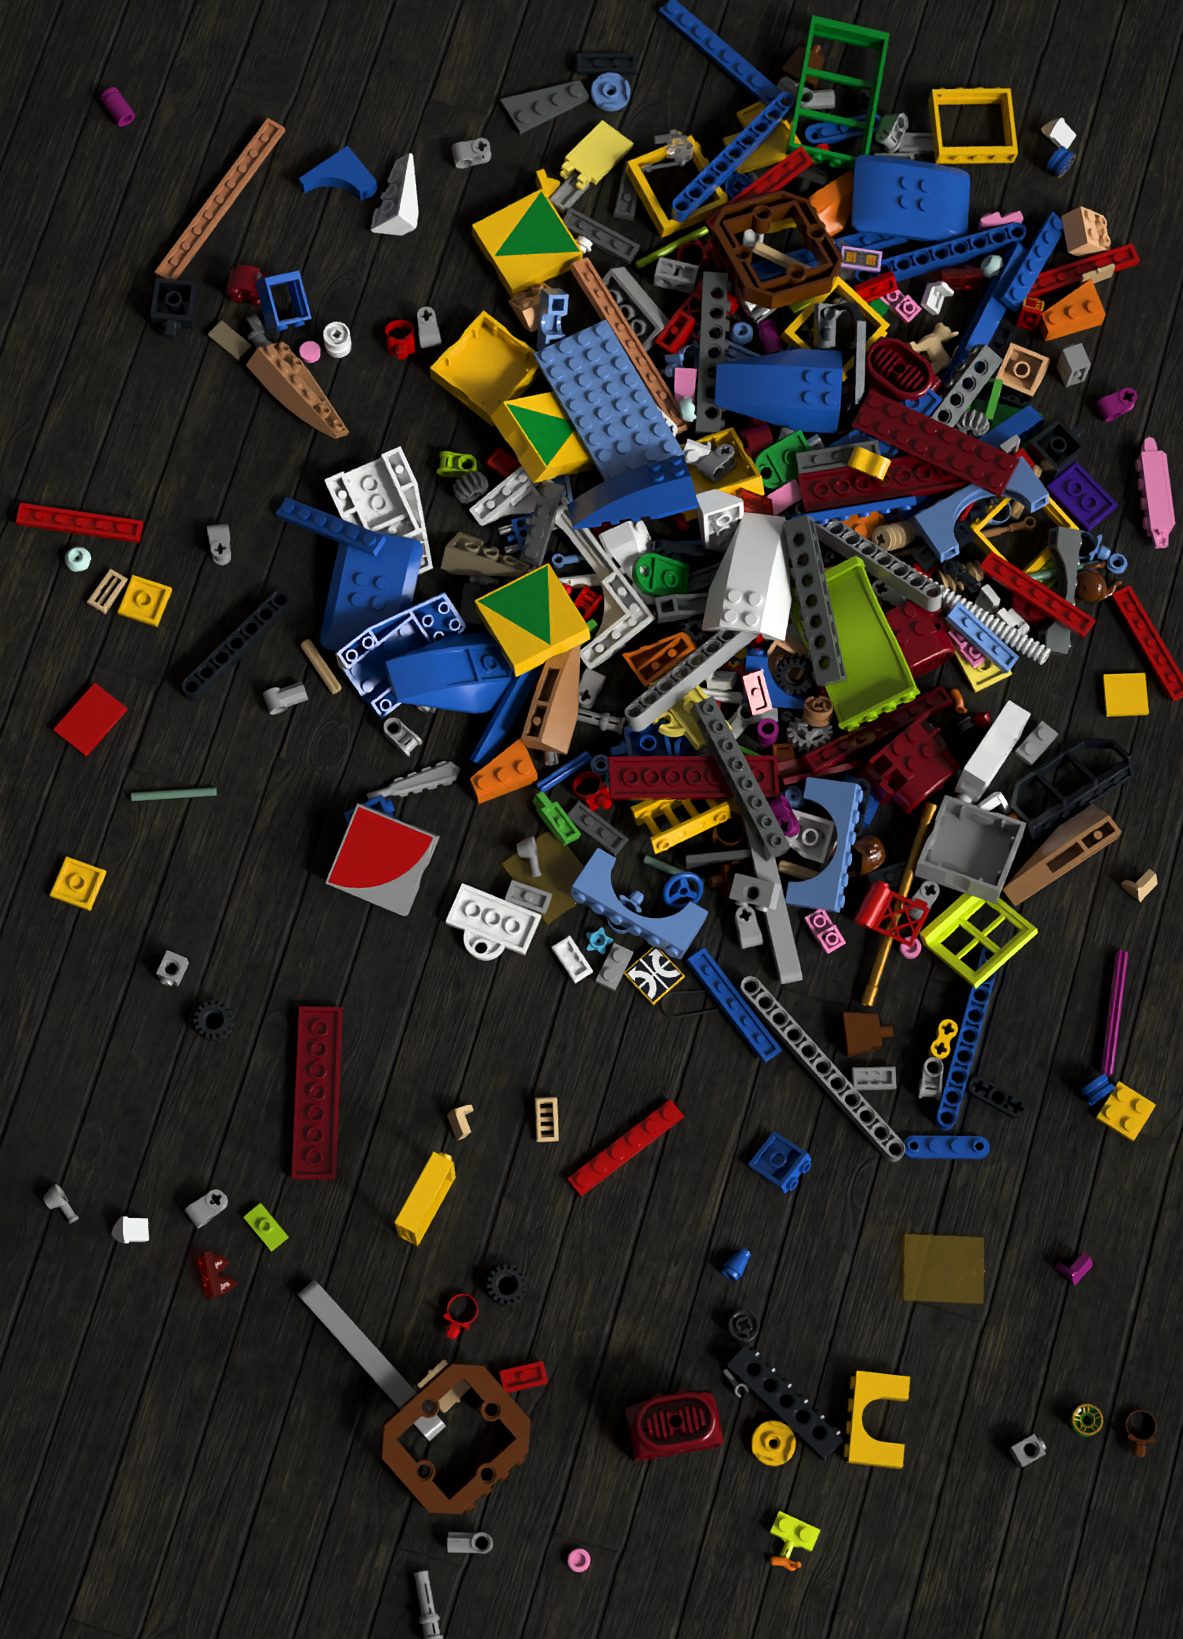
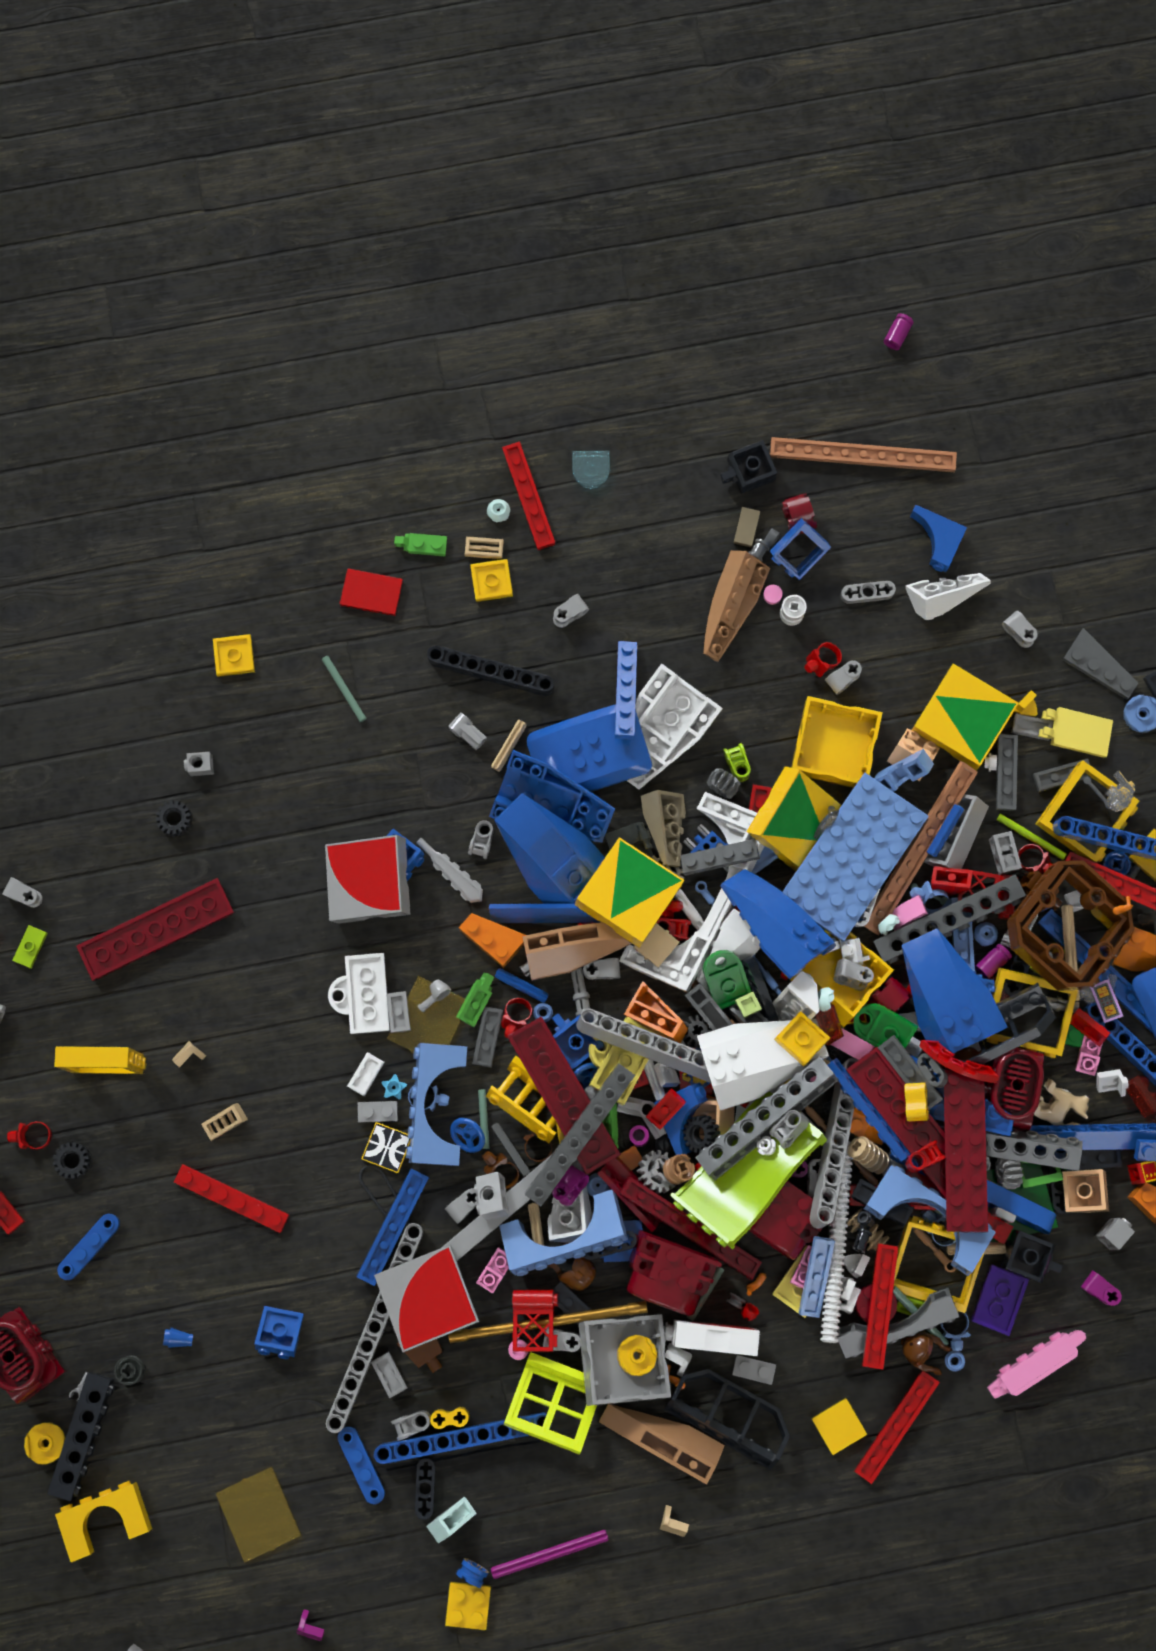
camera: 65 degrees right, 5 degrees up
none -> blue plate [57,1214,120,1280]
none -> red tile [374,1245,479,1352]
none -> bright green hinge [394,533,447,556]
none -> light aqua arch [426,1497,477,1543]
none -> clear light blue tile [572,451,610,488]
none -> yellow plate [617,1335,657,1376]
none -> tan piece [633,923,679,968]
none -> yellowish green plate [735,992,762,1019]
none -> white plate [756,1136,776,1156]
none -> light grey piece [769,1110,809,1149]
none -> yellow tile [774,1011,830,1066]
none -> clear smoke bar [814,806,839,839]
none -> light aqua plate [818,987,834,1012]
none -> light grey beam [840,581,896,604]
none -> red piece [905,1140,946,1172]
none -> dark grey beam [917,1053,948,1088]
none -> red tile [919,1040,999,1083]
none -> blue axle [927,804,964,857]
none -> orange piece [1113,896,1133,915]

